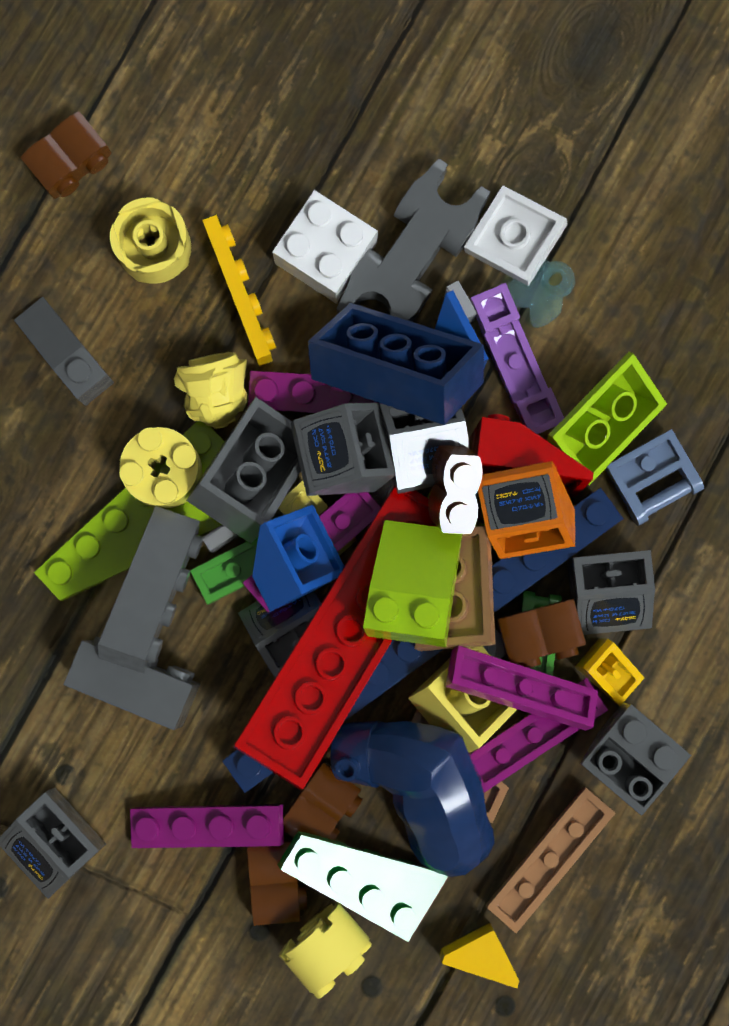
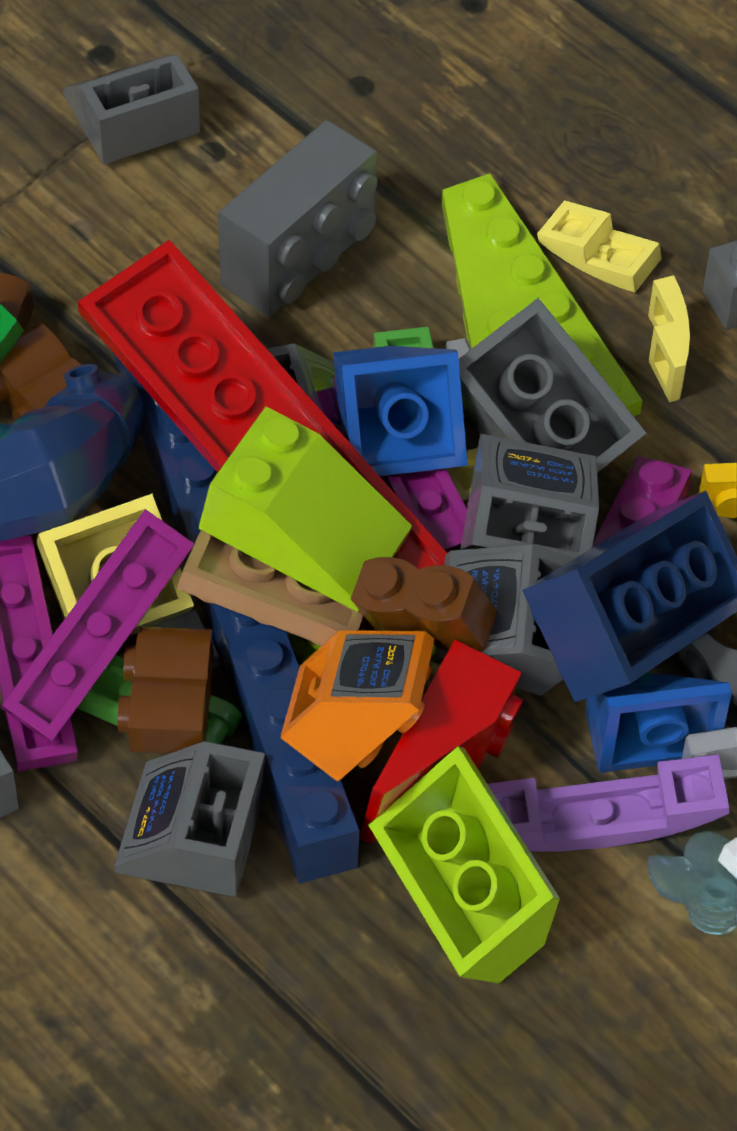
camera: 110 degrees right, 30 degrees down
dark grey brick [98,506,204,673] -> none
light yellow brick [119,427,203,509] -> none
magenta plate [130,804,284,848] -> none
light yellow helmet [174,352,247,429] -> none
yellow slope [575,638,644,706] -> none
sand blue plate [605,429,704,526] -> none
none -> light yellow slope [537,200,662,293]
none -> light yellow slope [648,275,690,403]

